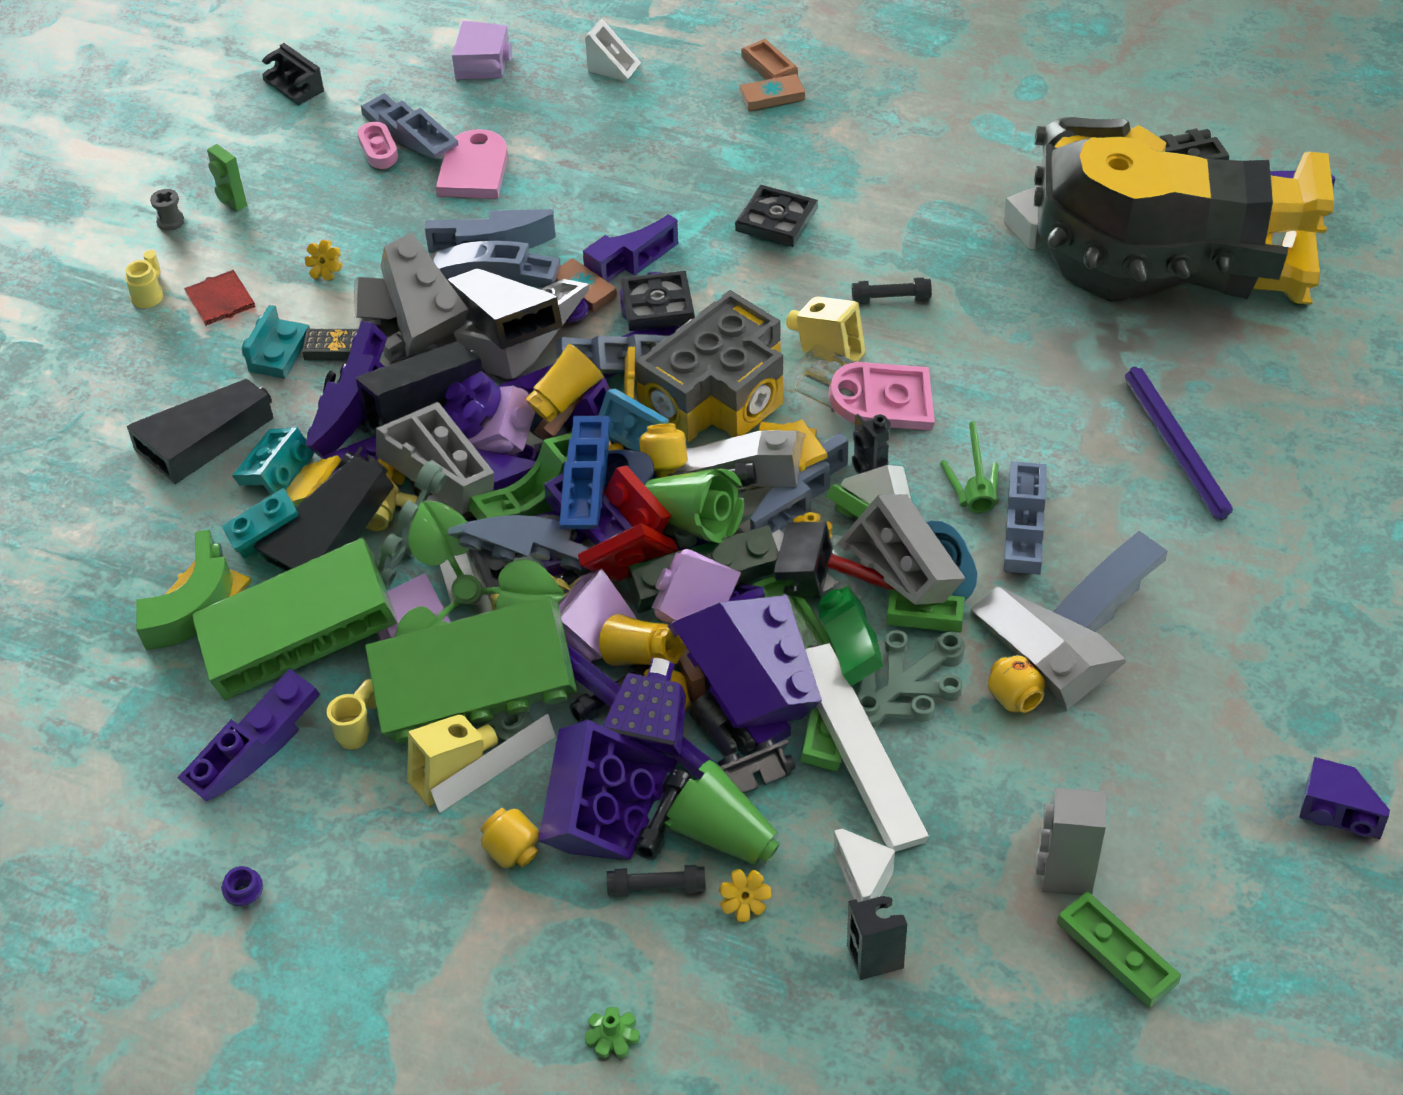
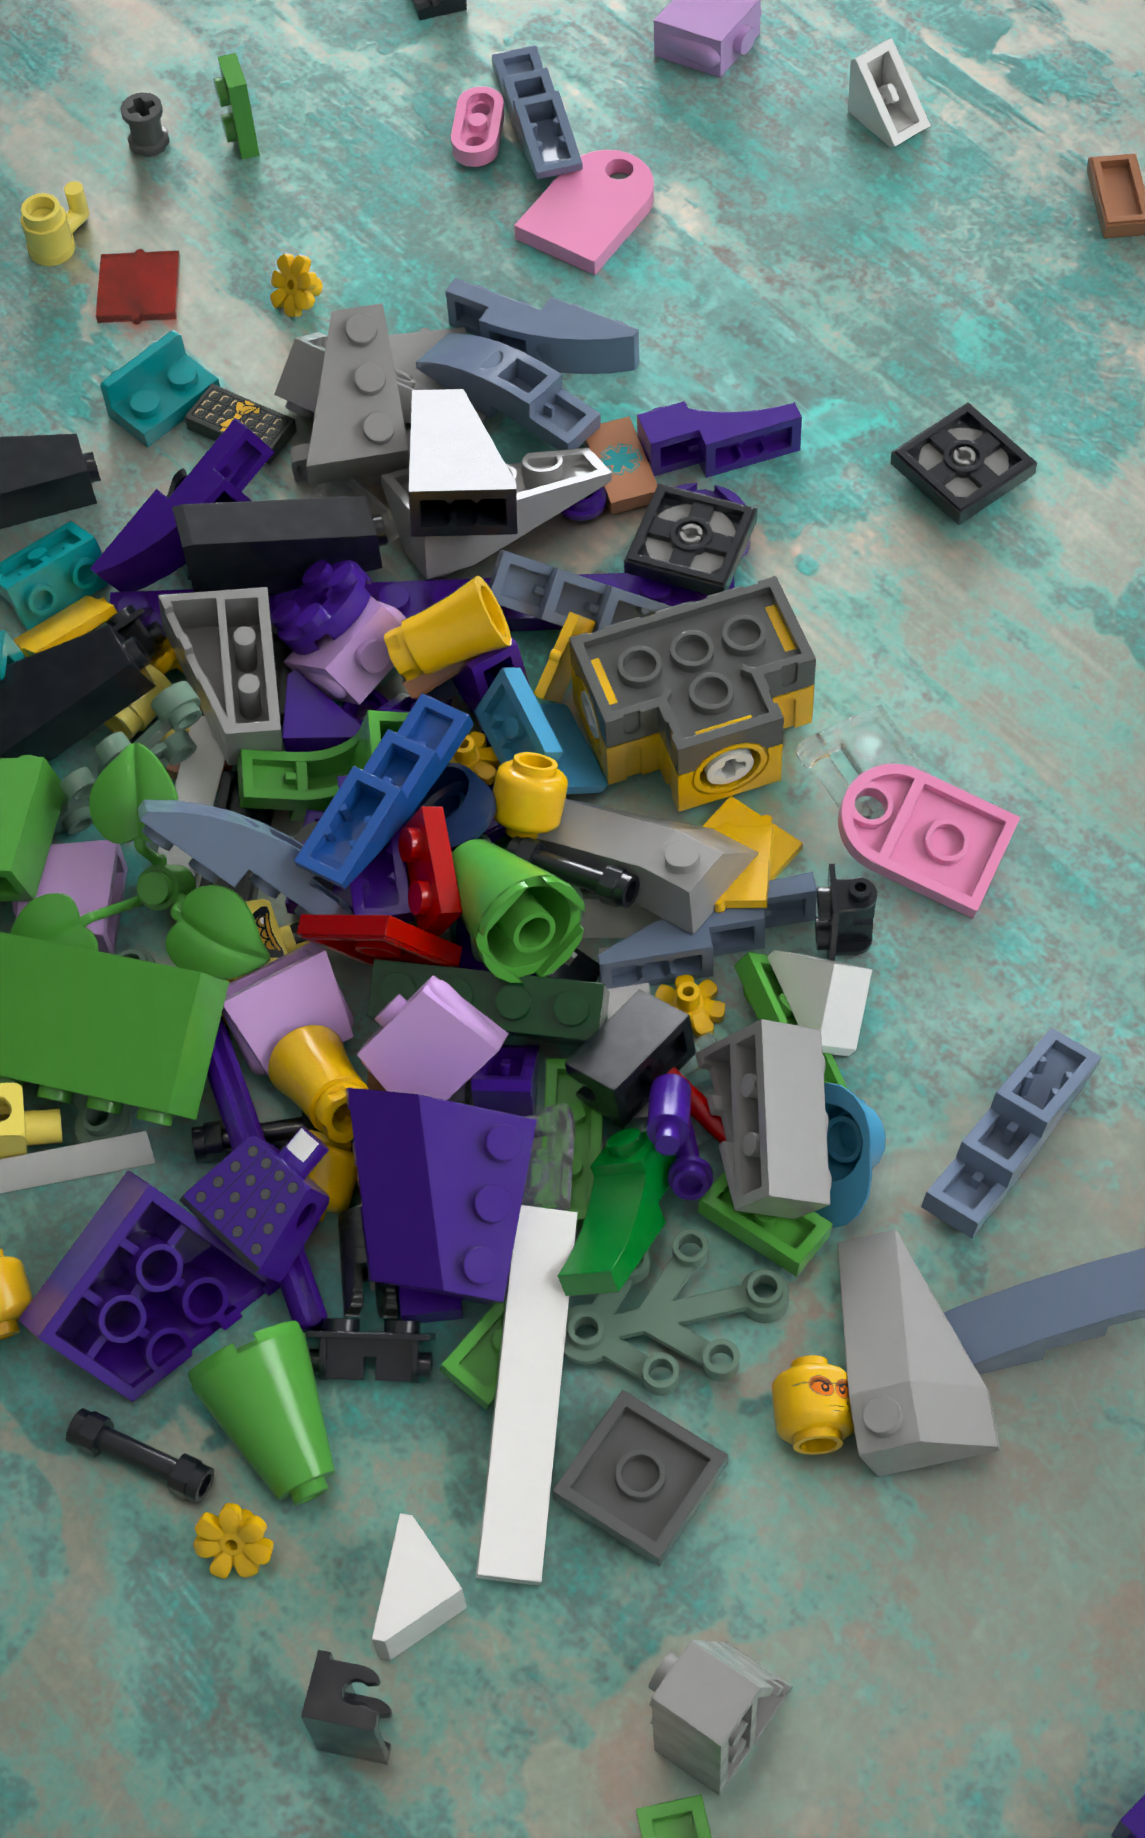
camera: 30 degrees right, 10 degrees up
black bar [634,769,691,860] -> none
nougat tile [740,74,805,111] -> none
light yellow torso [786,297,866,368] -> none
black bar [851,277,932,304] -> none
bright green plant [940,421,999,514] -> none
none -> dark grey plate [552,1390,728,1567]
none -> dark purple plant [647,1074,713,1200]

